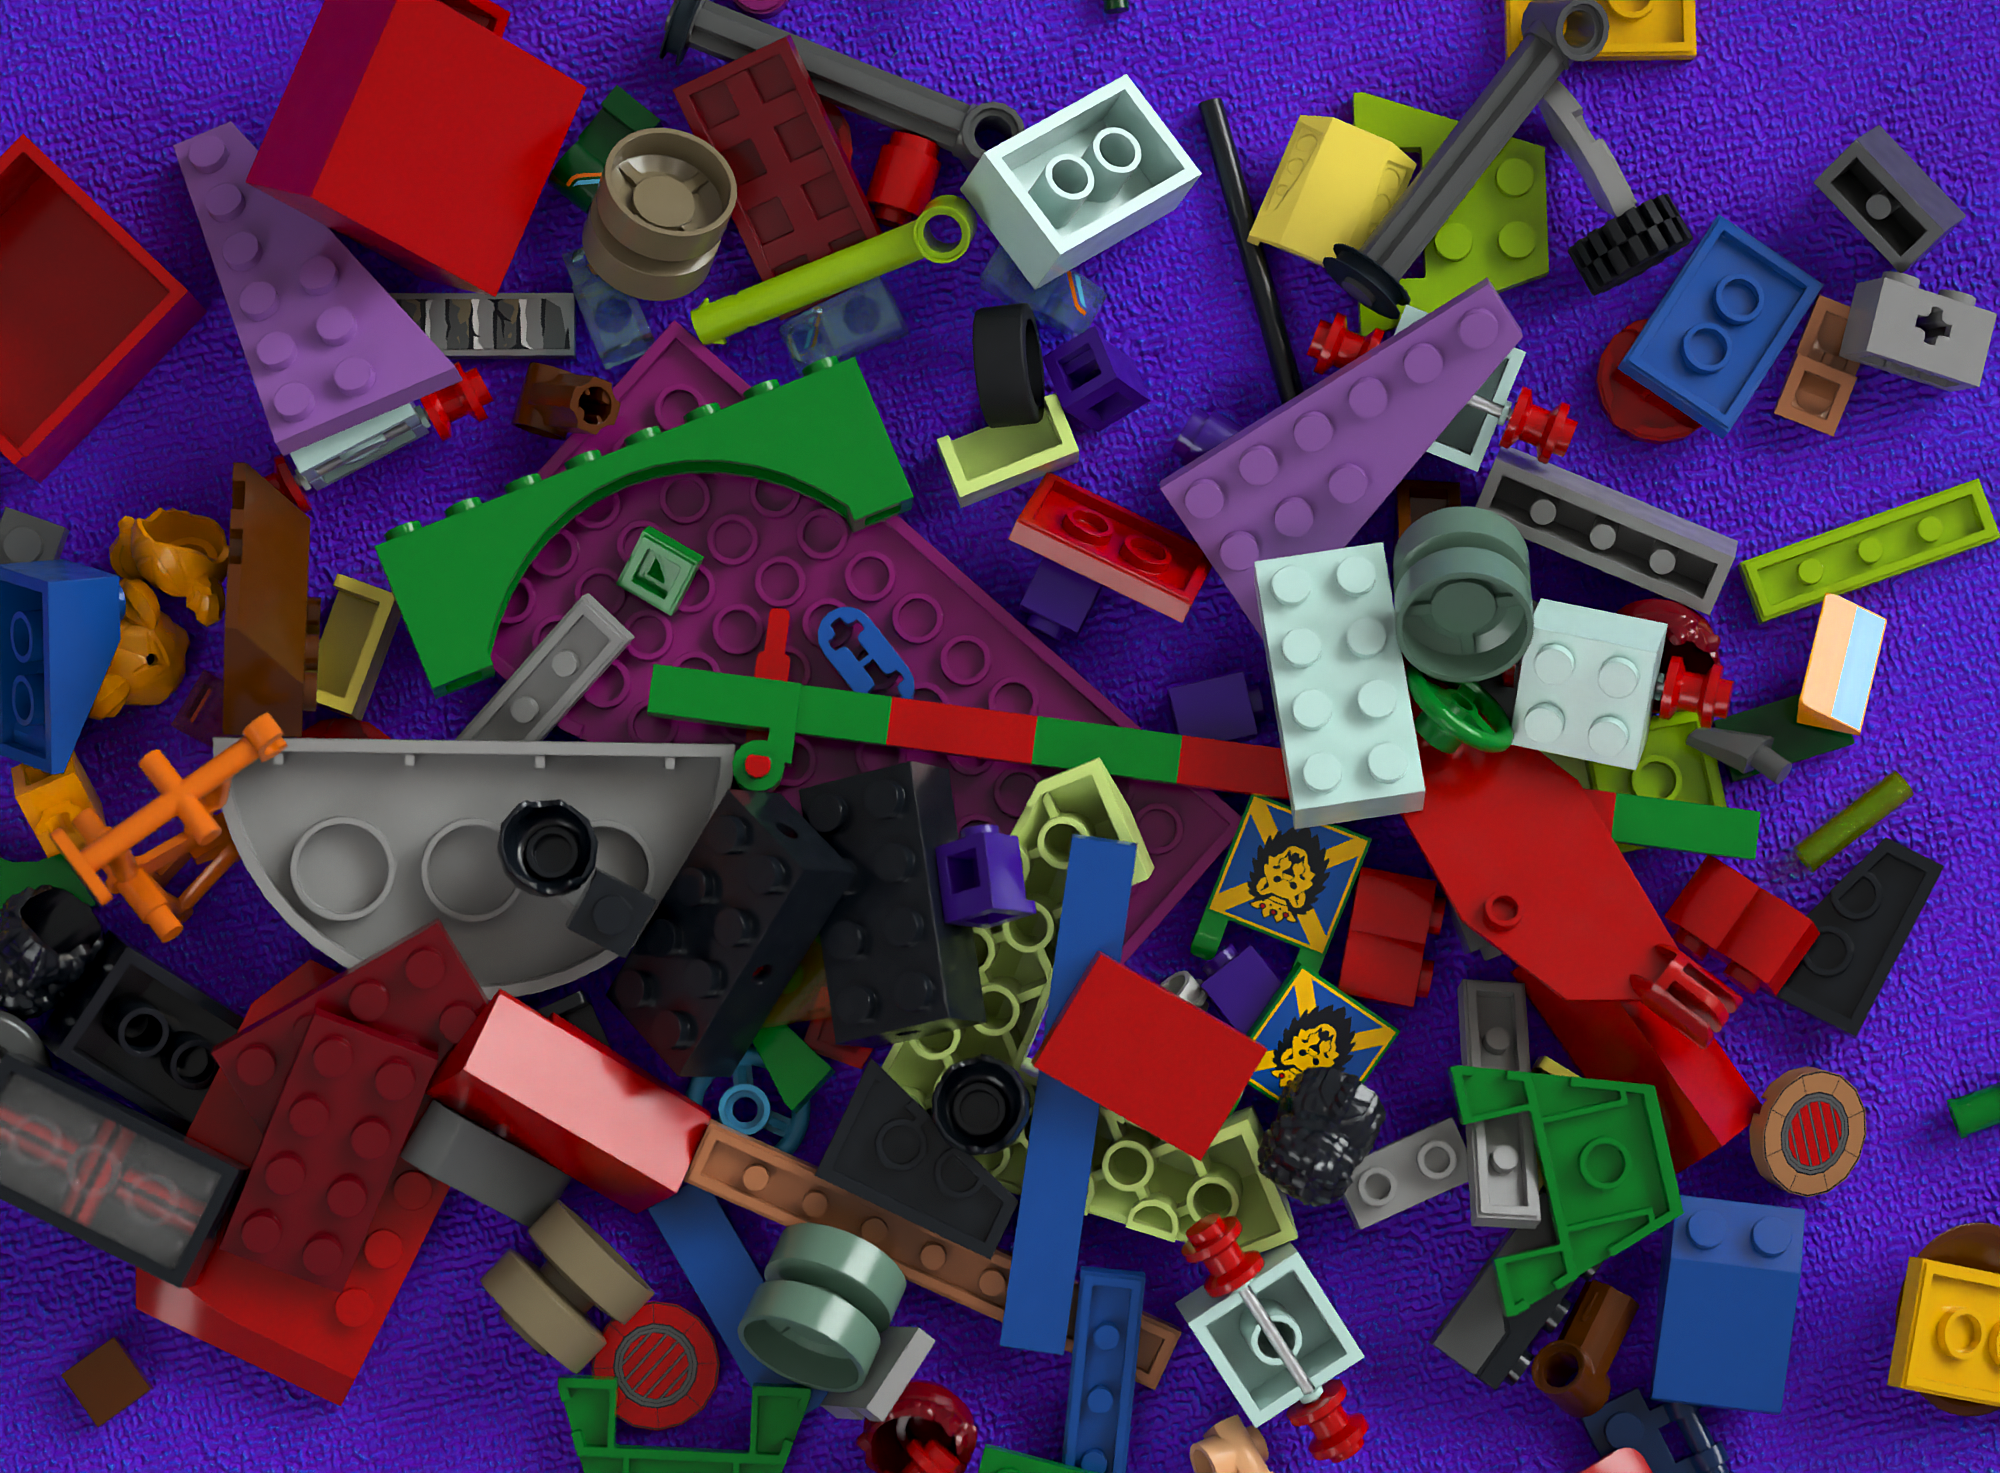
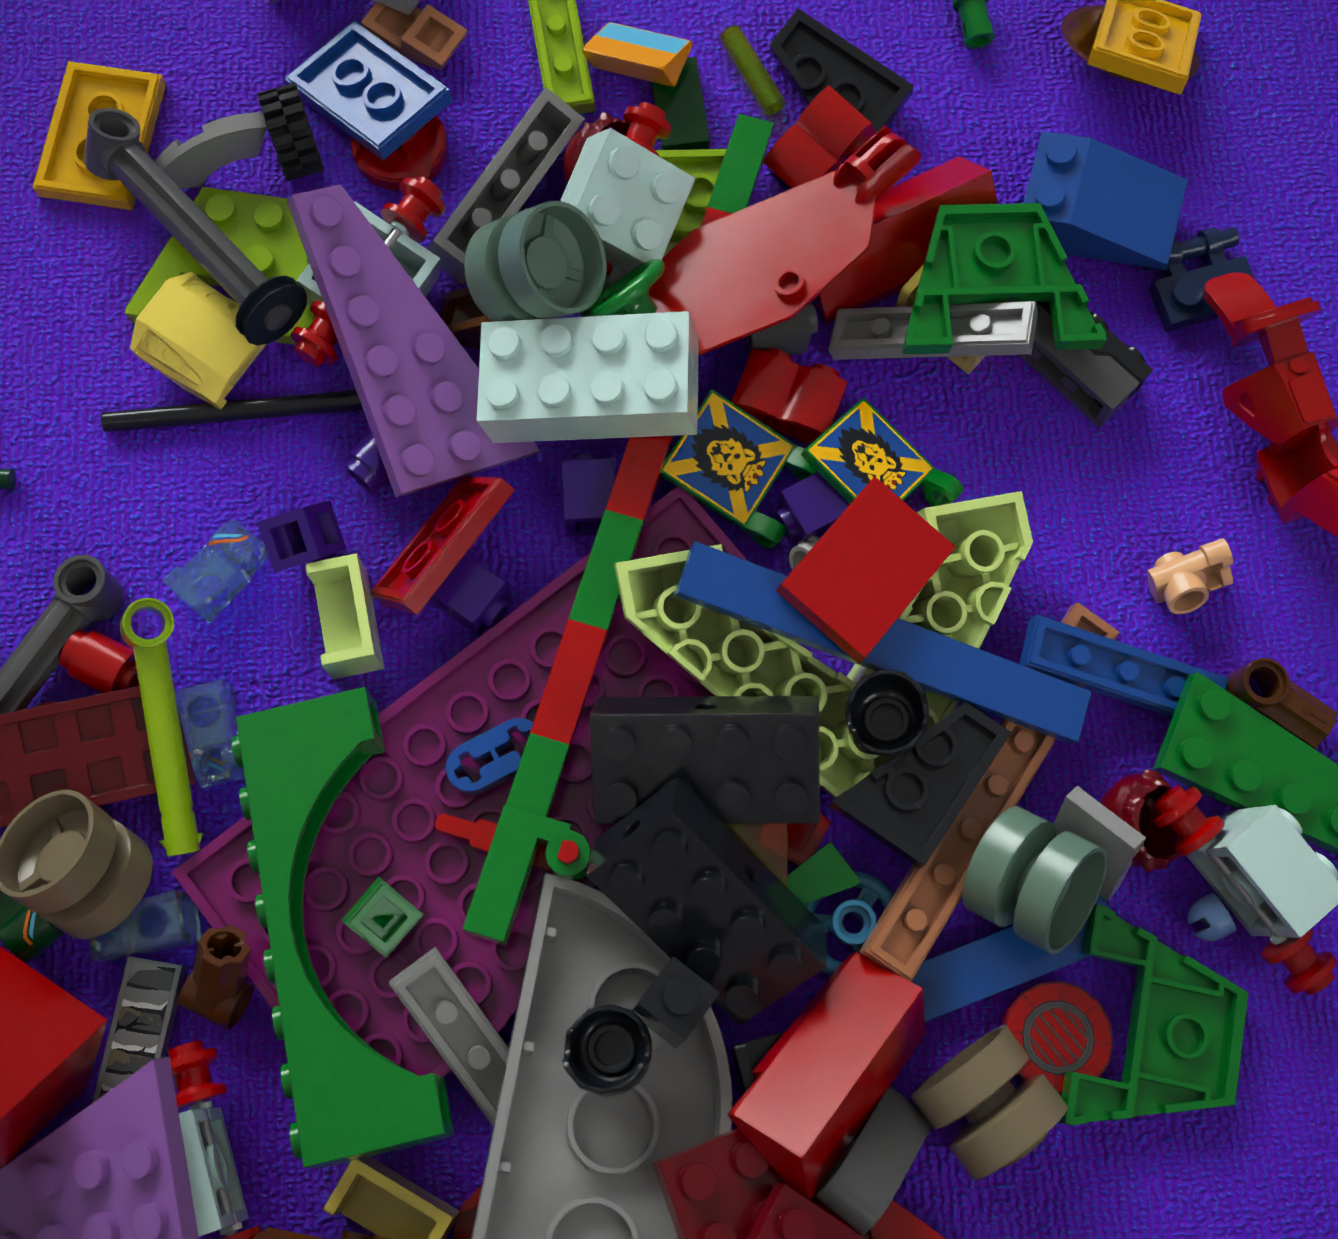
camera: 85 degrees left, 10 degrees down
dark purple brick [935,824,1037,929] -> none
light aqua brick [960,74,1202,290] -> none
black tyre [972,303,1045,428] -> none
light aqua brick [1175,1213,1369,1463] -> none
black hair [1257,1067,1386,1207] -> none
light grey brick [1341,1117,1469,1230] -> none
reddish brown piece [1531,1280,1640,1418] -> none
dark grey bar [1686,727,1792,784] -> none
tile [1749,1066,1866,1197] -> none

